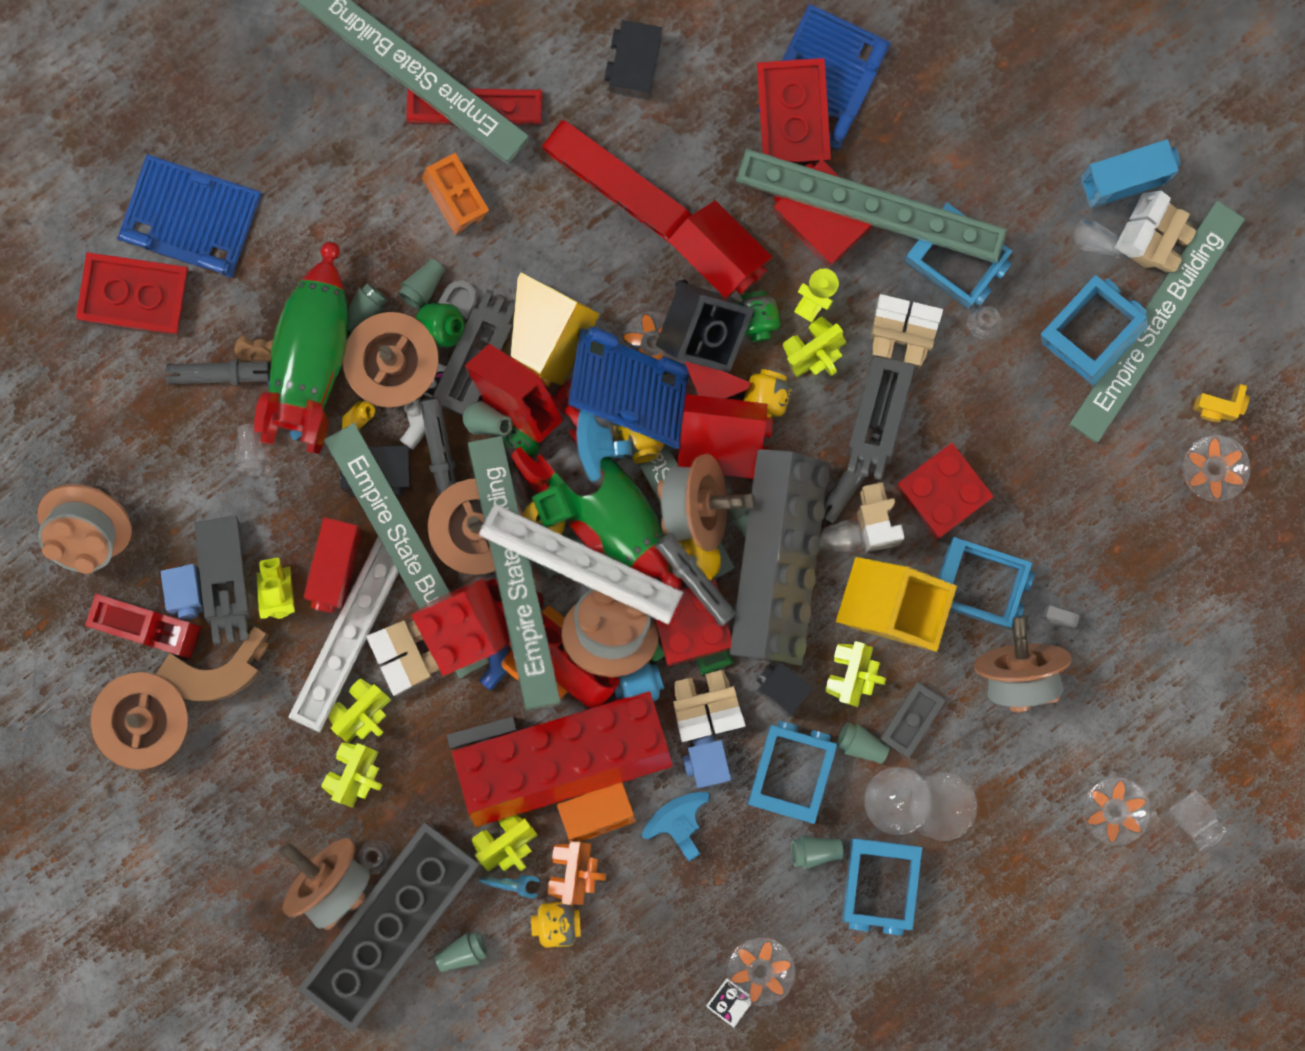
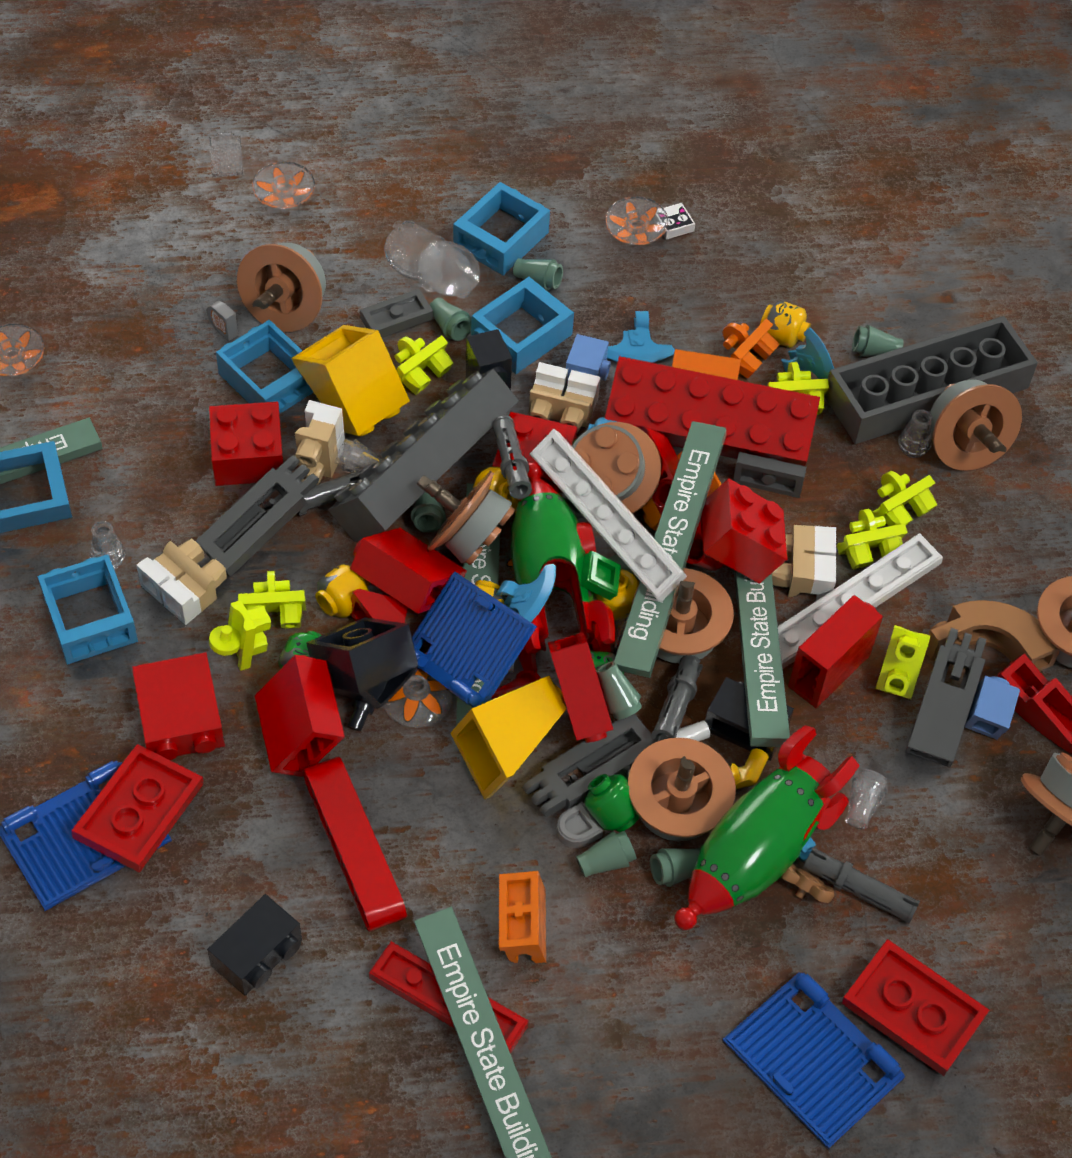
camera: 150 degrees left, 30 degrees down
sand green tile [736,149,1007,263] -> none

